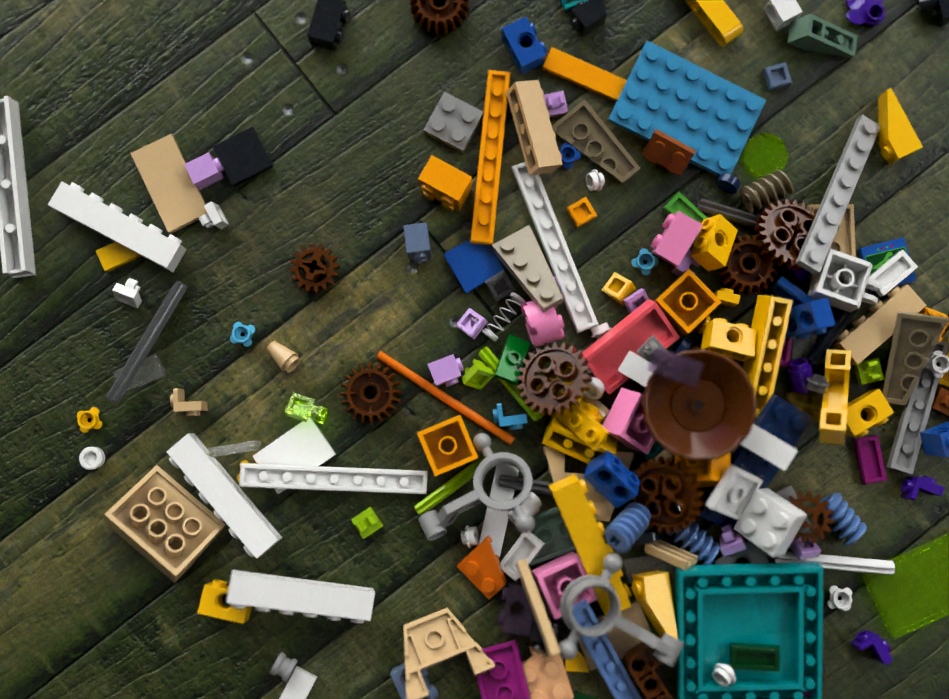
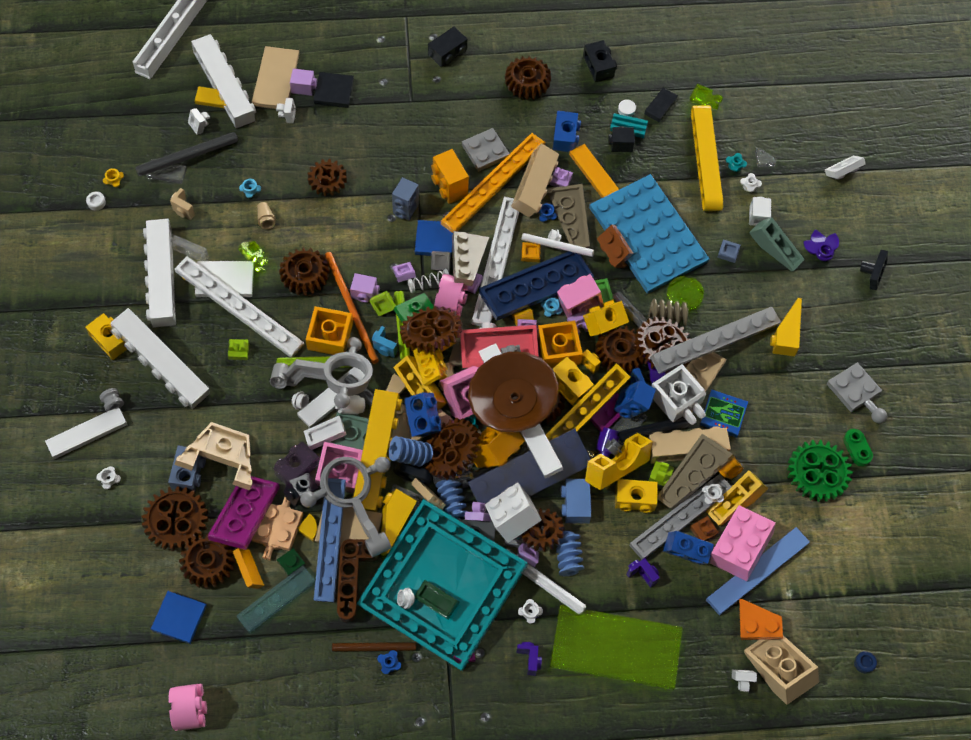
camera: 30 degrees right, 20 degrees down
tan slope [104,465,226,583] -> none
orange wing [457,535,507,599] -> none
tan tile [515,559,560,657] -> none
white tile [583,377,605,400] -> none
clear purple brick [647,347,704,387] -> none
white tile [705,464,763,520] -> none
dark blue tile [716,173,741,194] -> none
magenta tile [852,435,887,484] -> none
white tile [869,250,918,297] -> none
none -> dark blue plate [479,251,594,321]
none -> white bar [521,233,594,257]
none -> medium blue brick [561,479,591,523]

